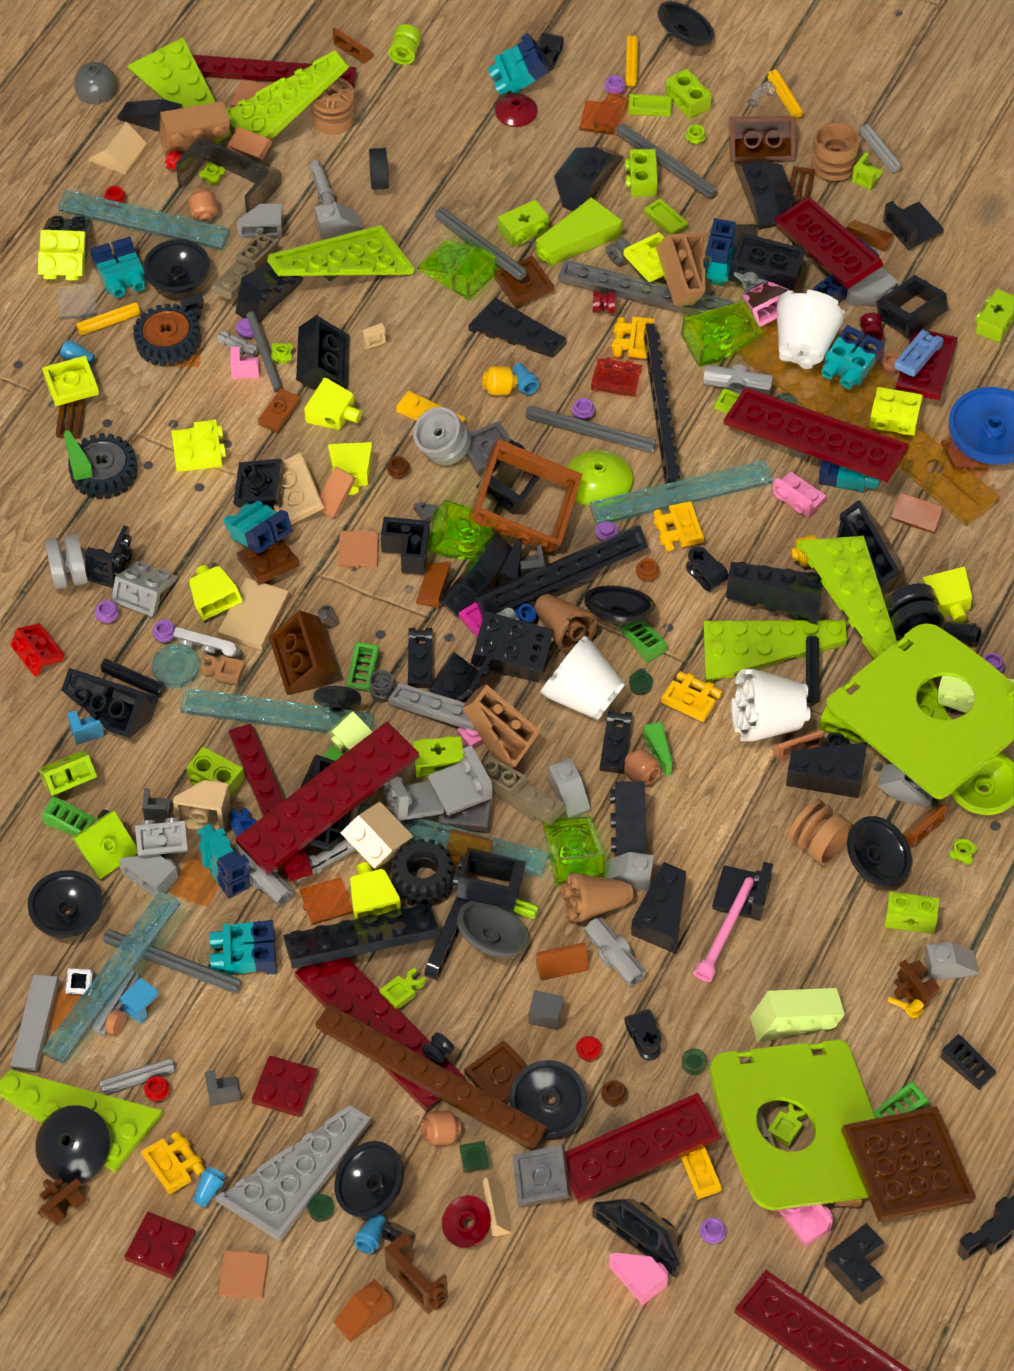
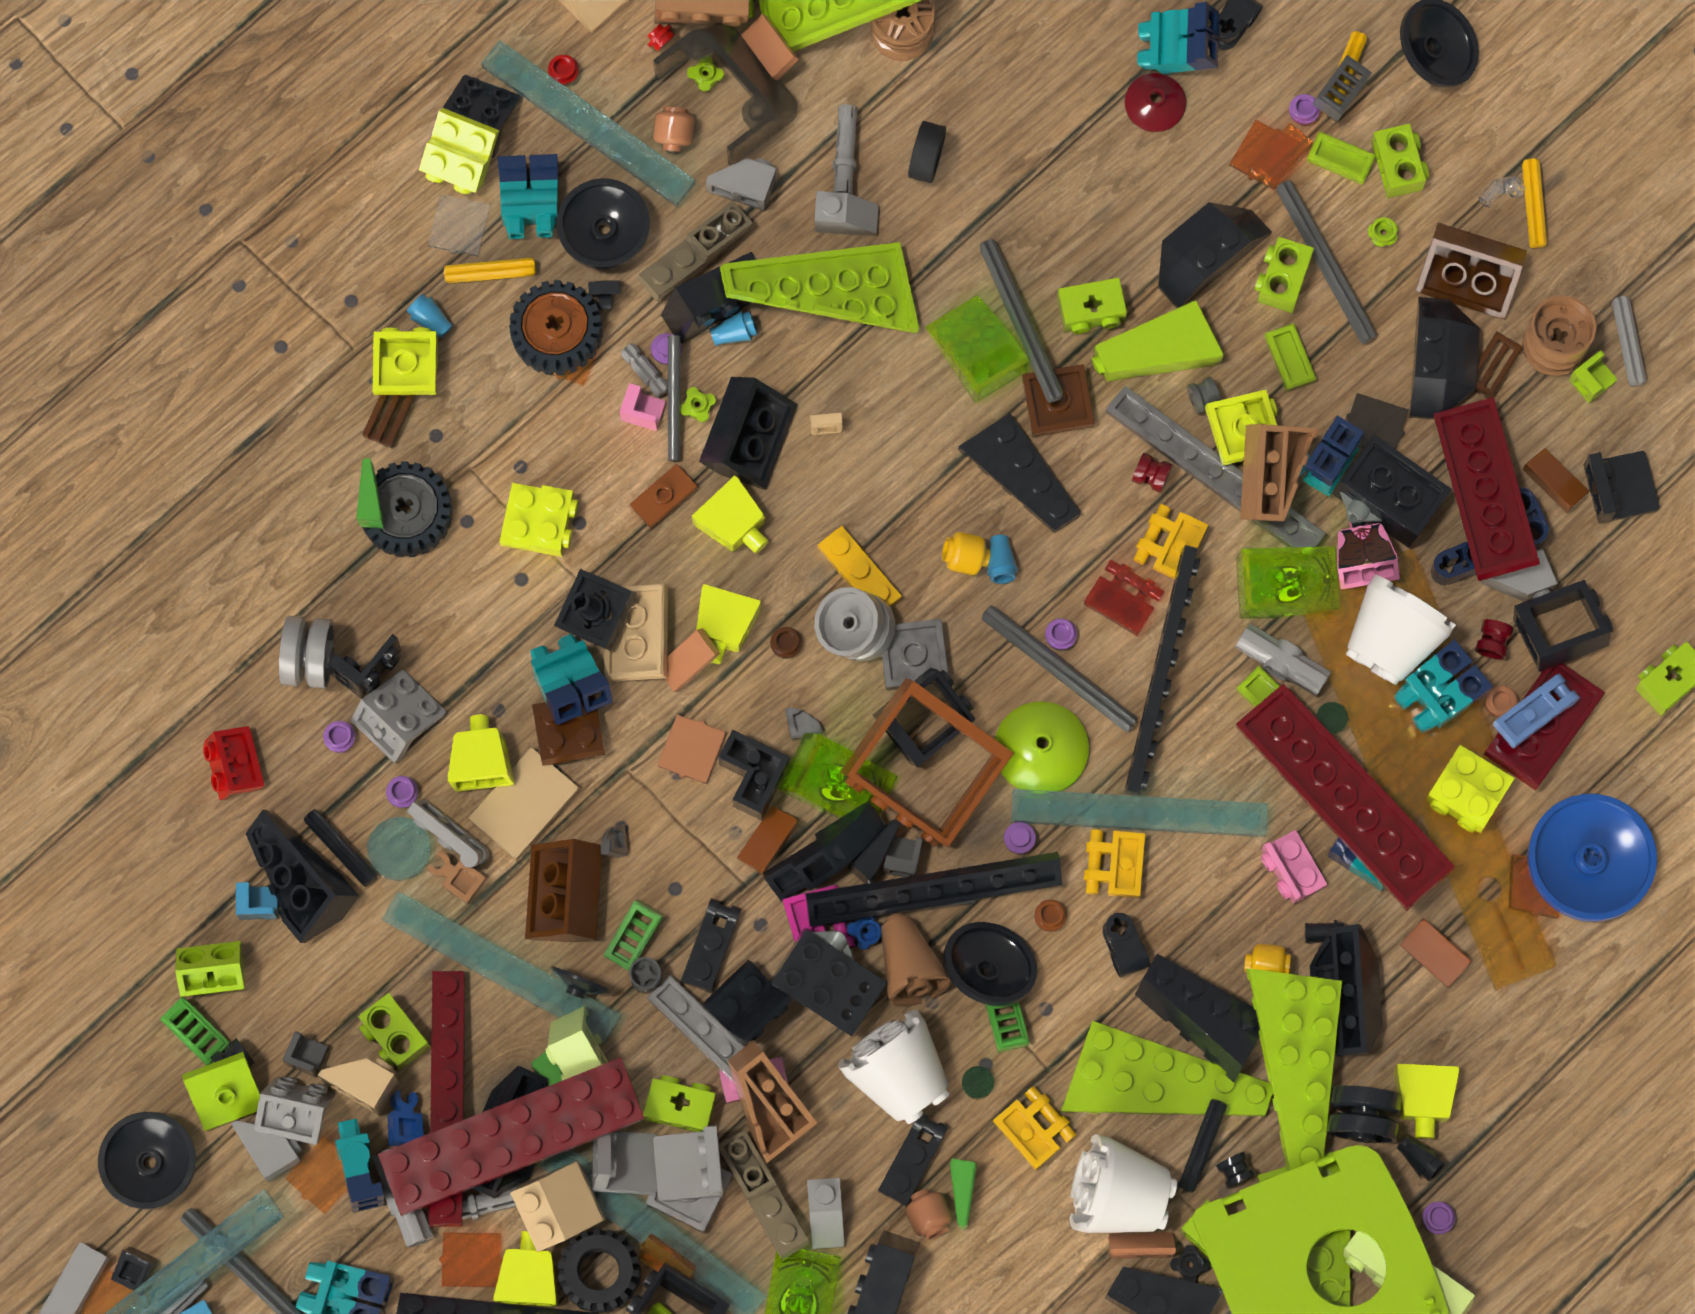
camera: 20 degrees right, 20 degrees up
none -> dark azure cone [710,311,758,346]
none -> black wheel [1216,1151,1256,1189]
none -> black pin [1305,919,1344,943]
none -> dark grey slope [1312,55,1372,121]

